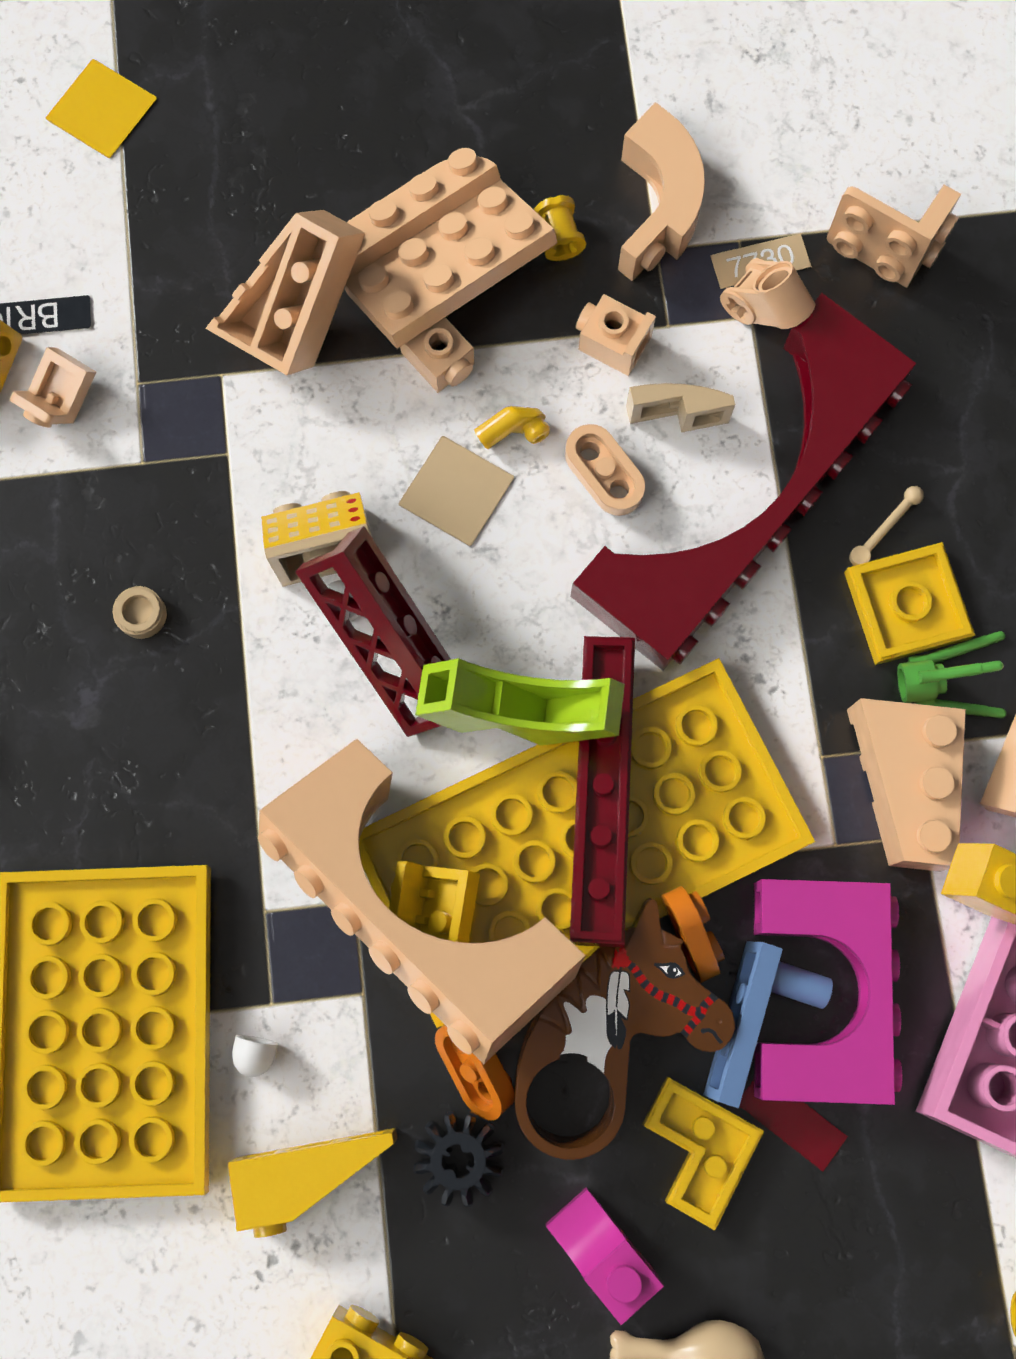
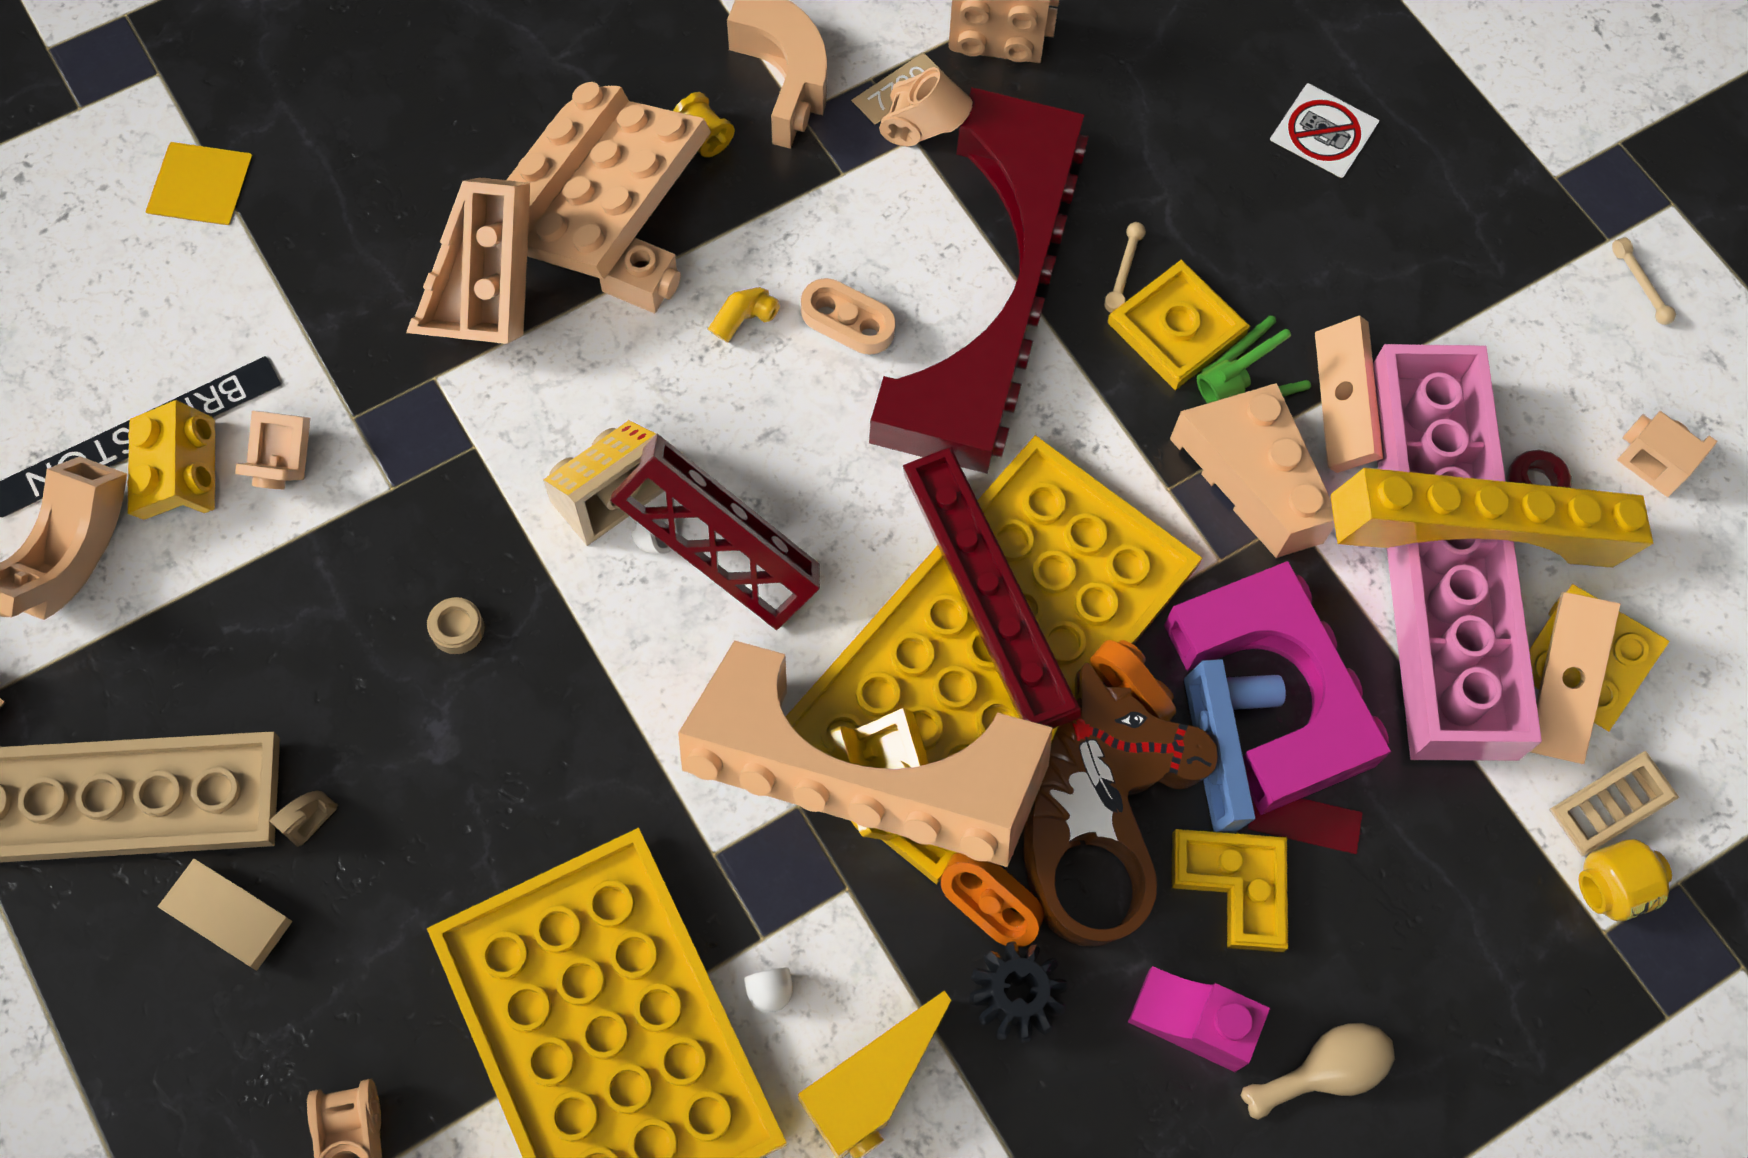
camera: 30 degrees left, 10 degrees down
tan sticker [398,436,514,546] -> none
lime arch [415,658,625,745] -> none
light nougat brick [576,294,656,376] -> none
tan slope [626,383,736,433] -> none

